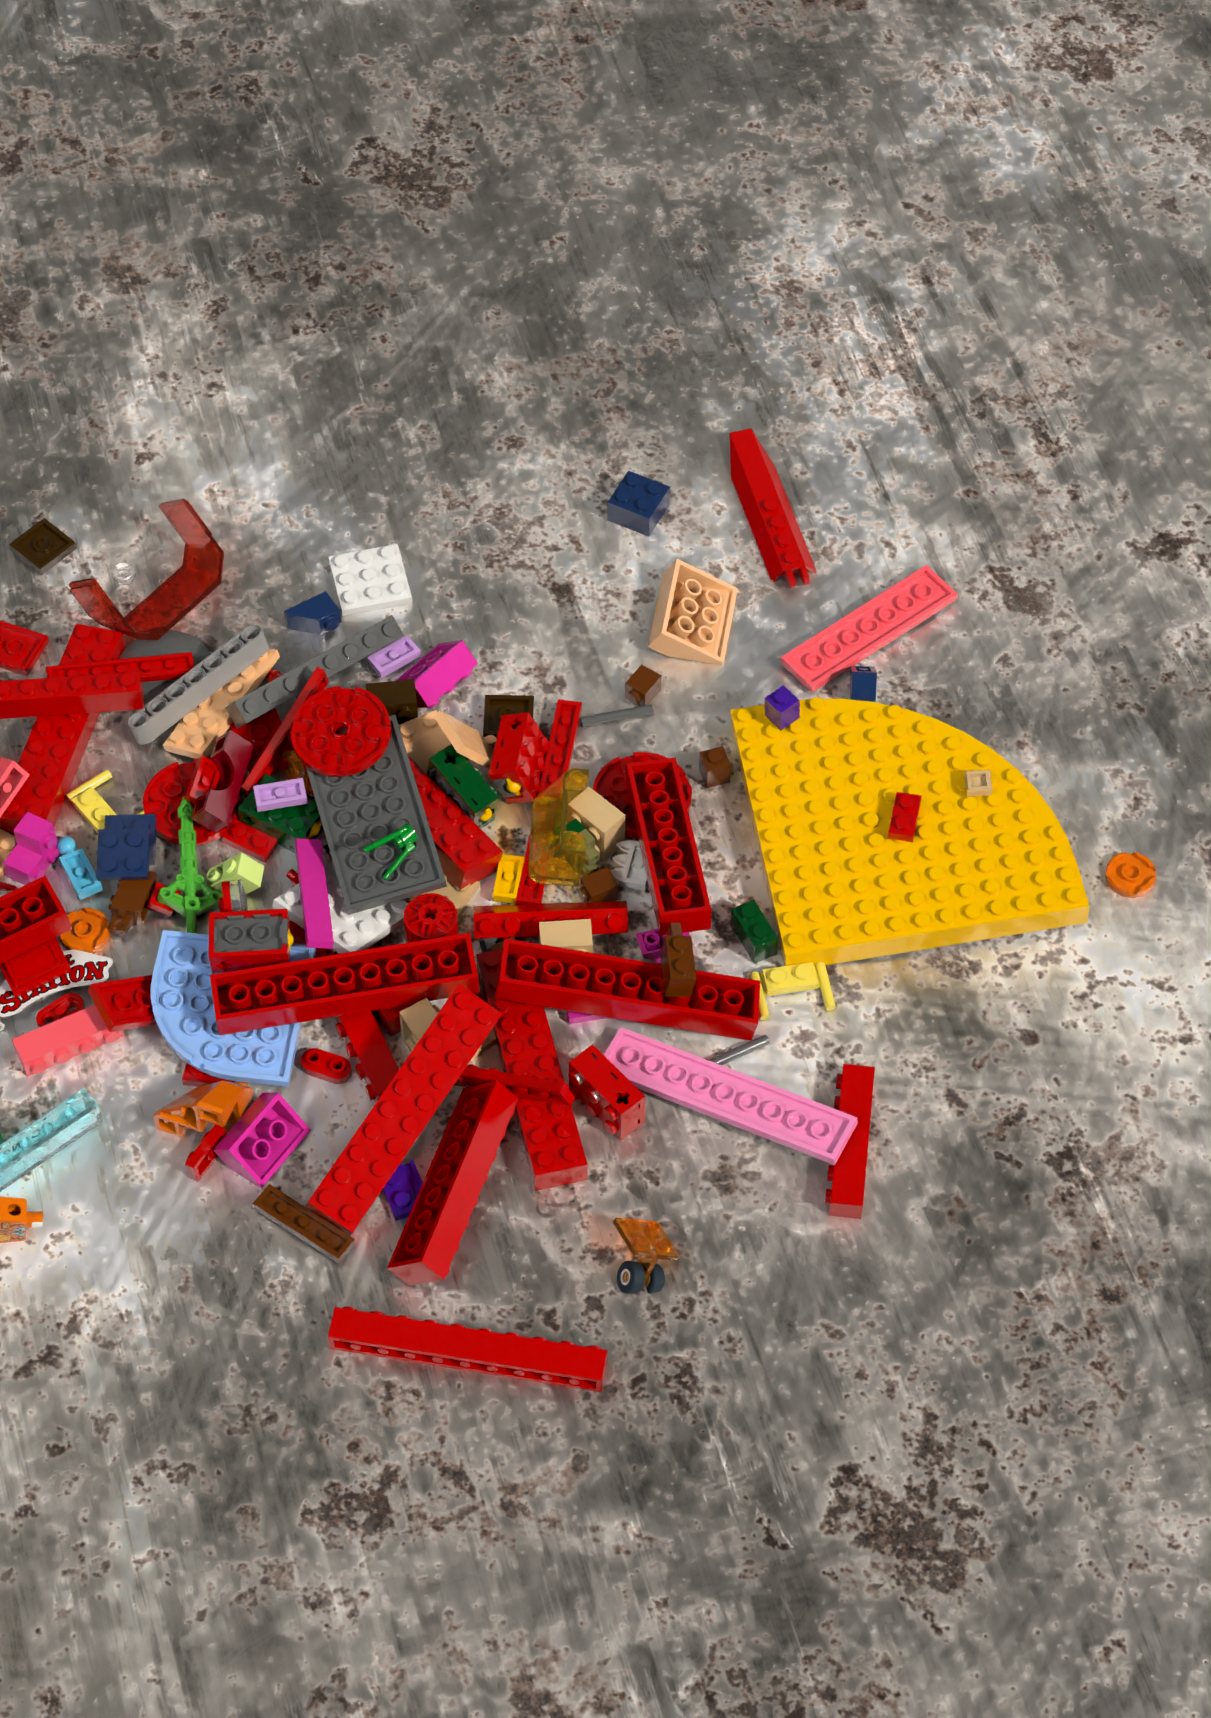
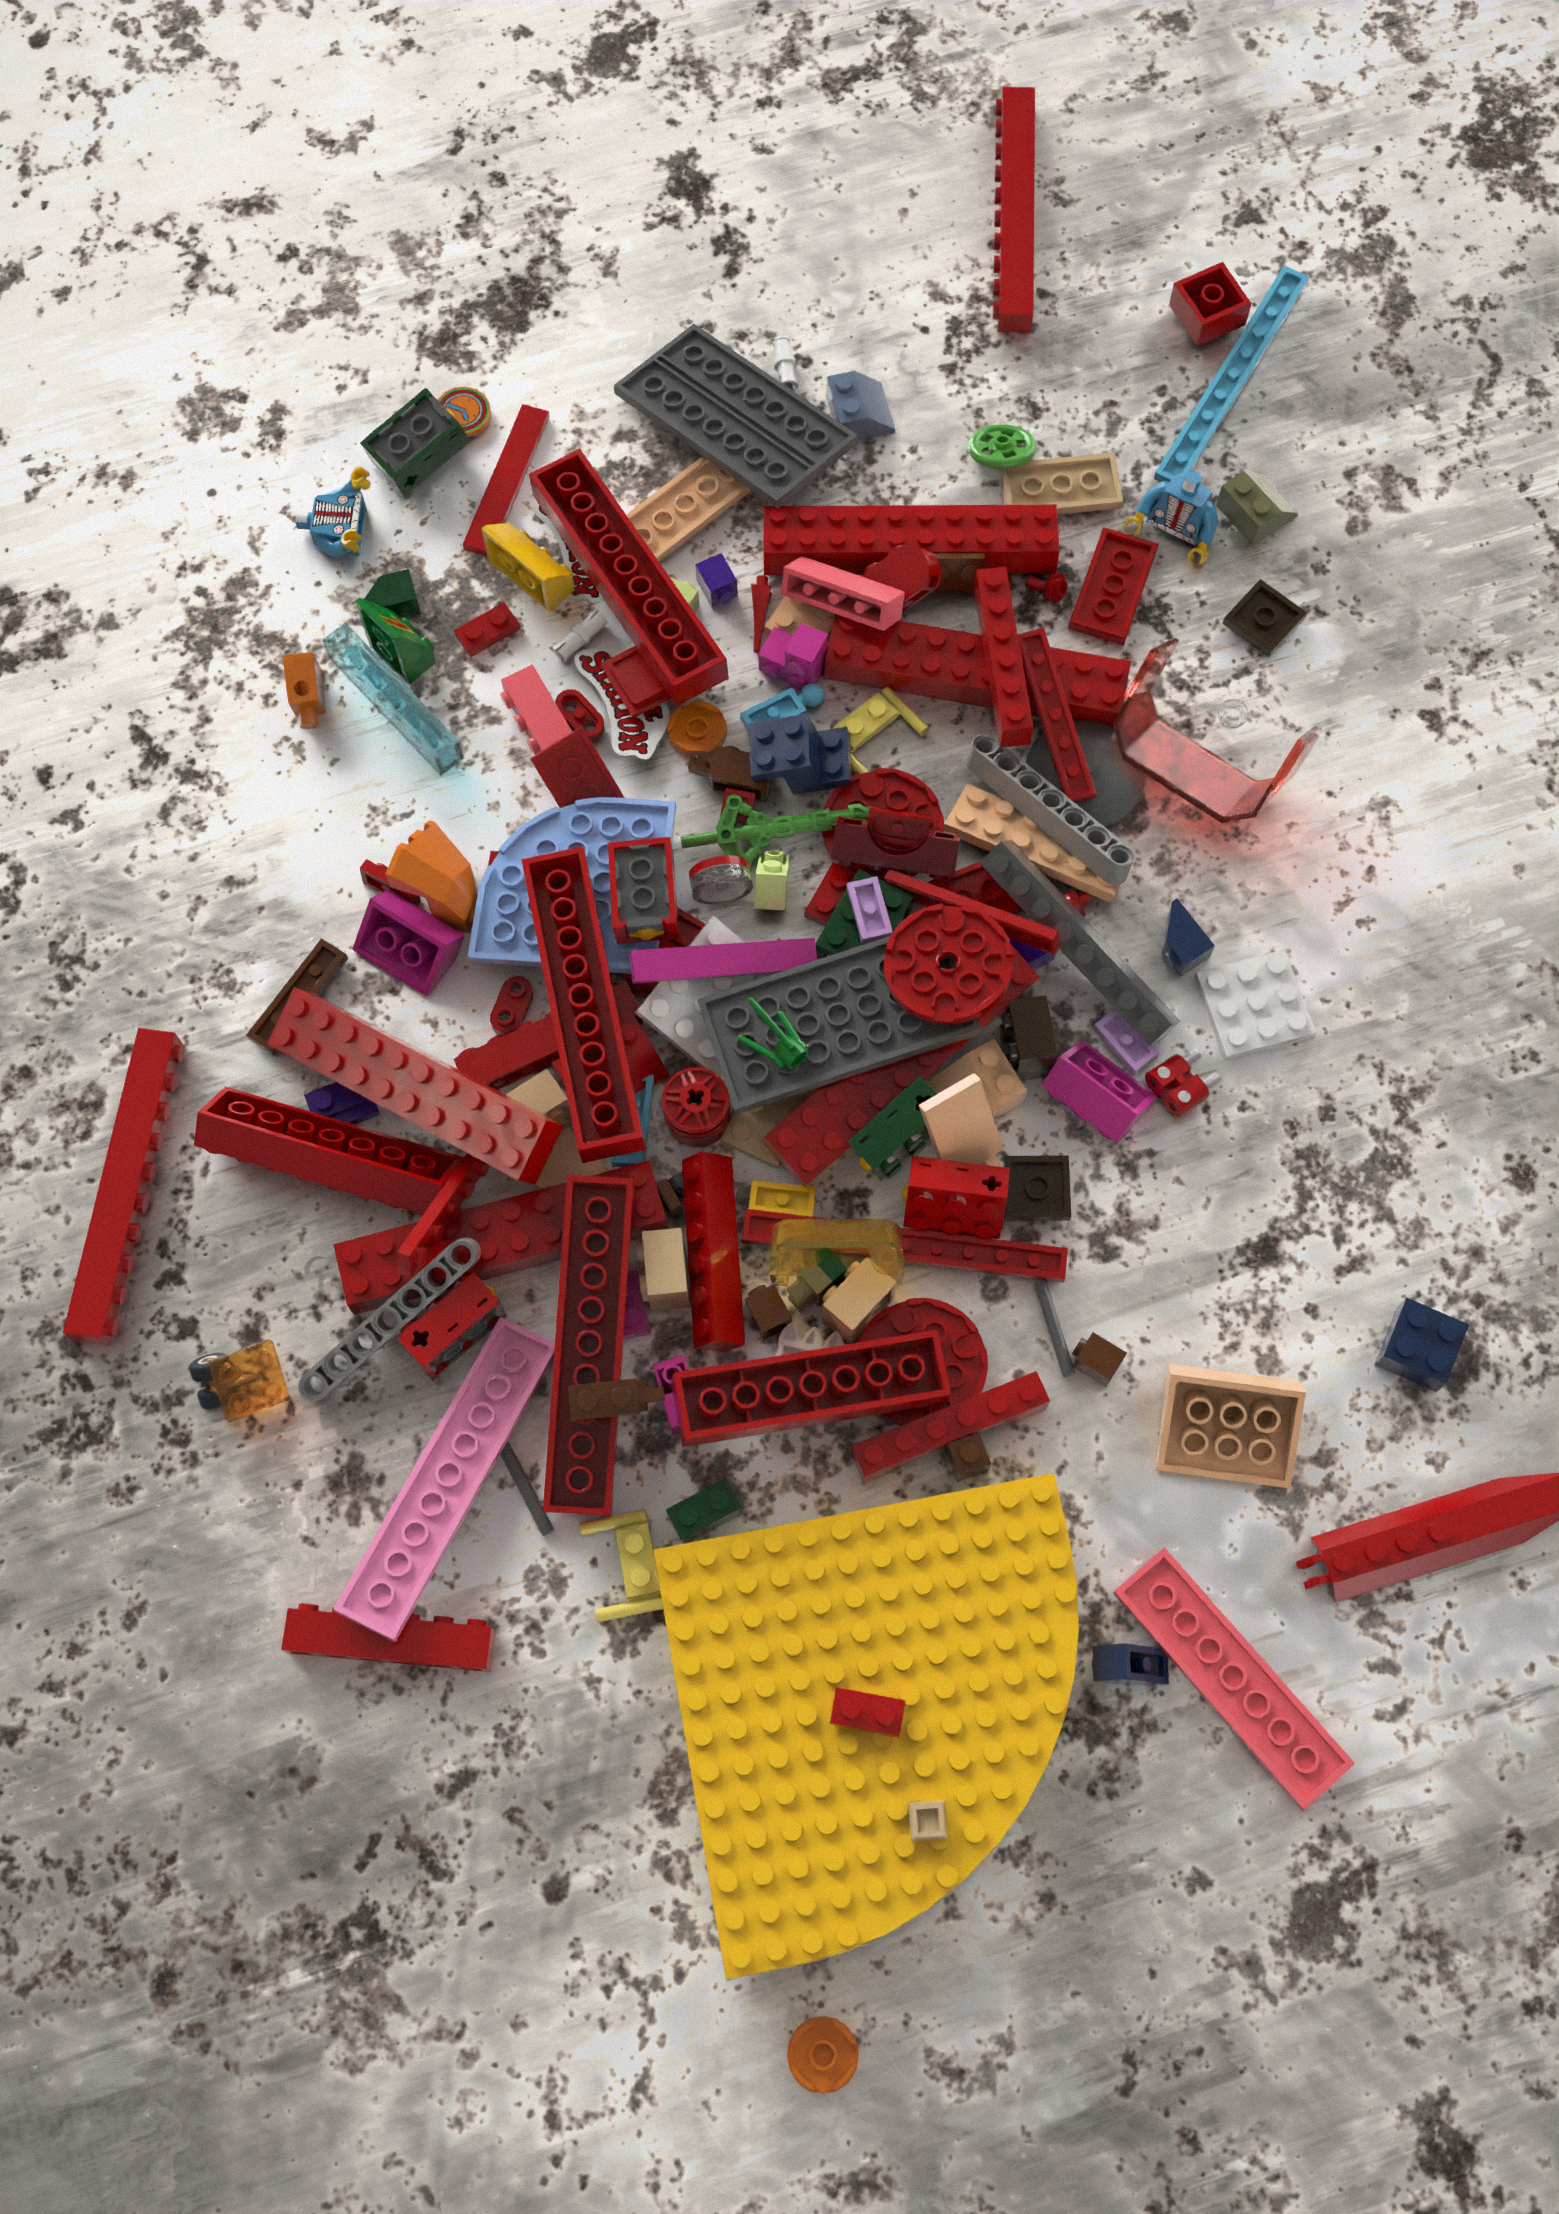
camera: 90 degrees right, 15 degrees up
dark purple brick [765,685,800,731] -> none
none -> light grey beam [298,1237,481,1402]
none -> red arch [851,1371,1050,1484]
none -> red piece [1145,1049,1222,1117]

